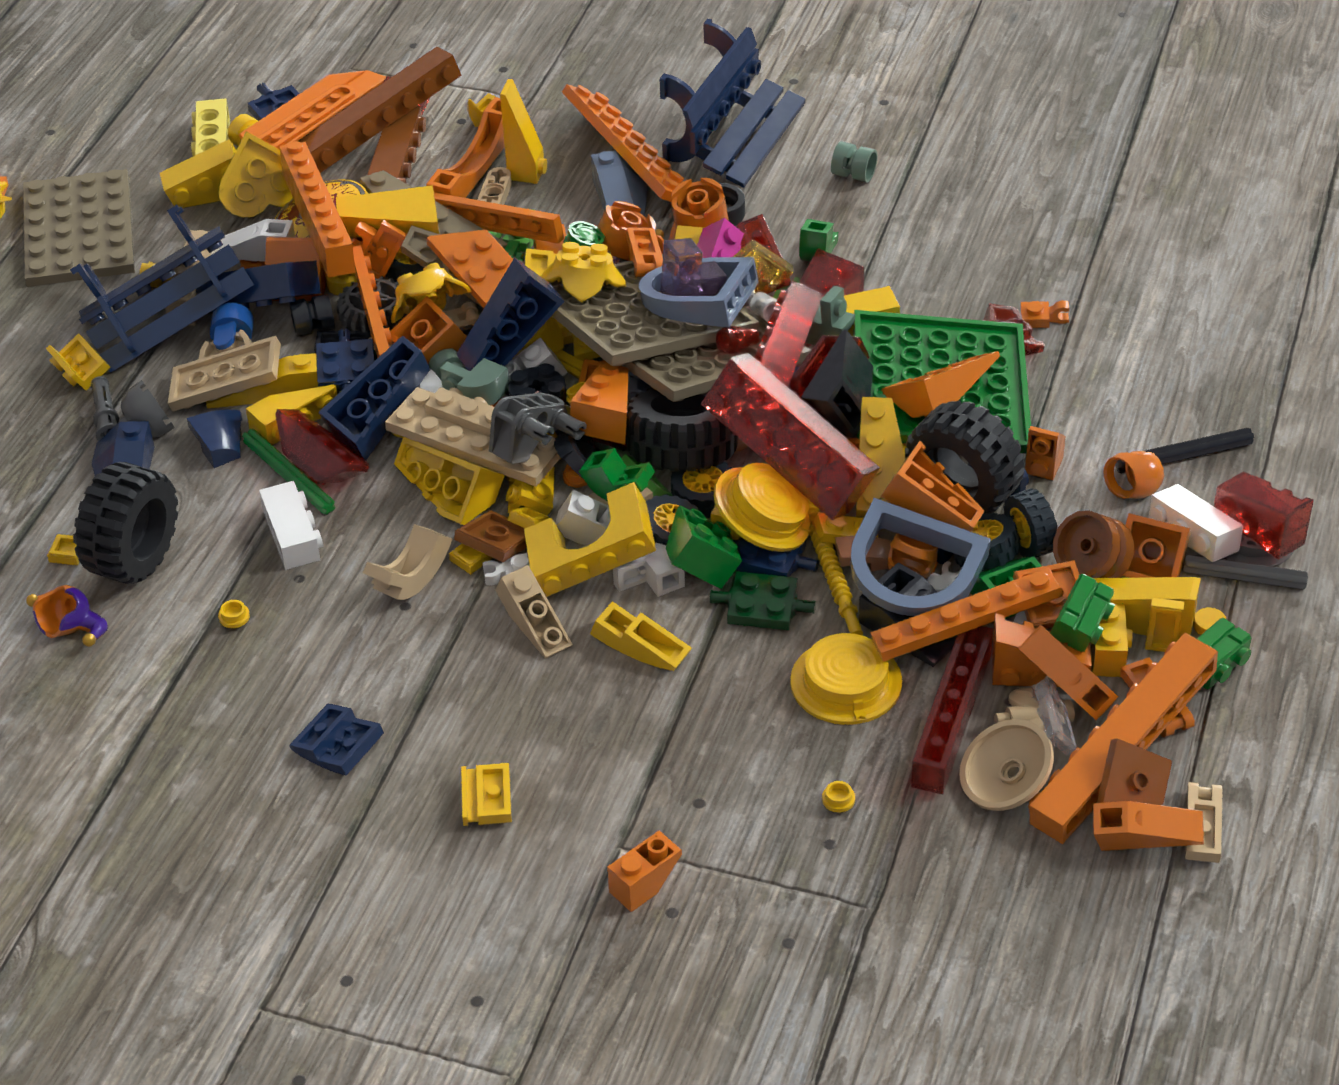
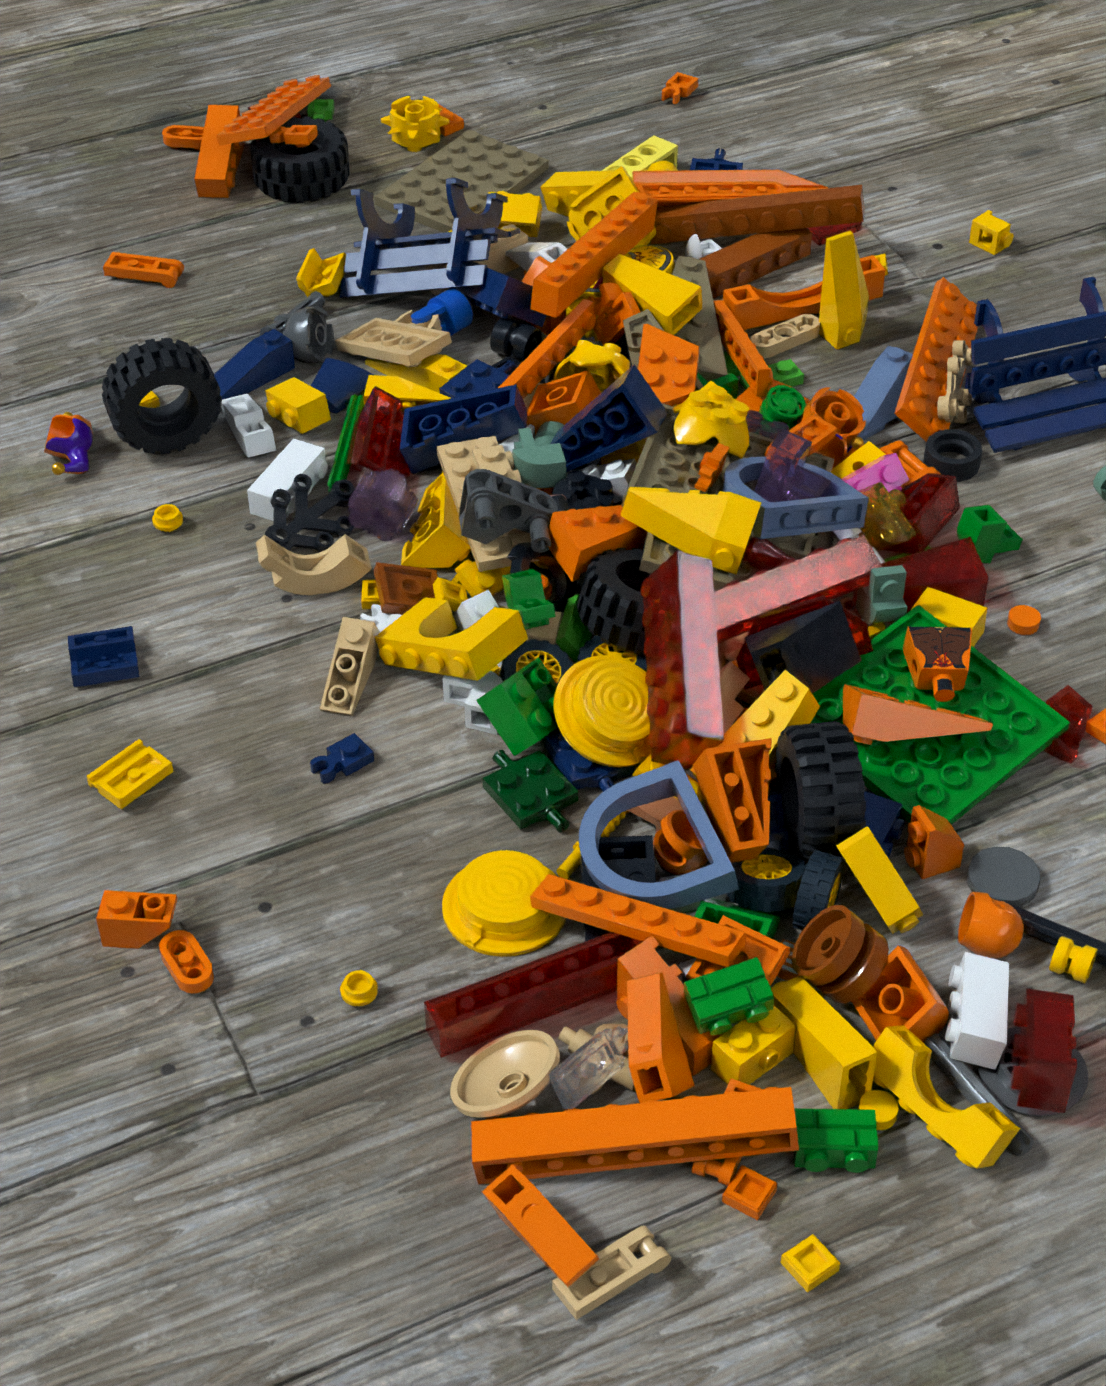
camera: 45 degrees right, 0 degrees up
yellow slope [590,601,692,671] -> none
orange brick [671,178,729,229] -> none
dark orange plate [1097,738,1172,806] -> none
yellow tile [1145,598,1184,652] -> none
none -> orange plate [159,930,214,994]
none -> white slope [221,394,276,458]
none -> yellow brick [265,377,331,434]
none -> black plant [265,474,355,552]
none -> dark blue plate [310,733,374,784]
none -> clear purple brick [348,468,419,541]
none -> yellow brick [488,191,542,237]
none -> yellow wedge [621,487,761,575]
none -> orange plate [661,72,699,104]
none -> white plate [685,234,723,259]
none -> orange plate [694,443,730,493]
none -> orange tile [722,1165,778,1221]
none -> yellow tile [781,1234,840,1293]
none -> yellow slope [836,826,923,934]
none -> yellow arch [873,1025,1020,1169]
none -> torso [903,626,972,702]
none -> tan plant [937,340,973,423]
none -> dark grey tile [967,847,1040,907]
none -> yellow brick [969,210,1014,255]
none -> orange tile [1007,605,1041,635]
none -> yellow wheel [1049,936,1098,984]

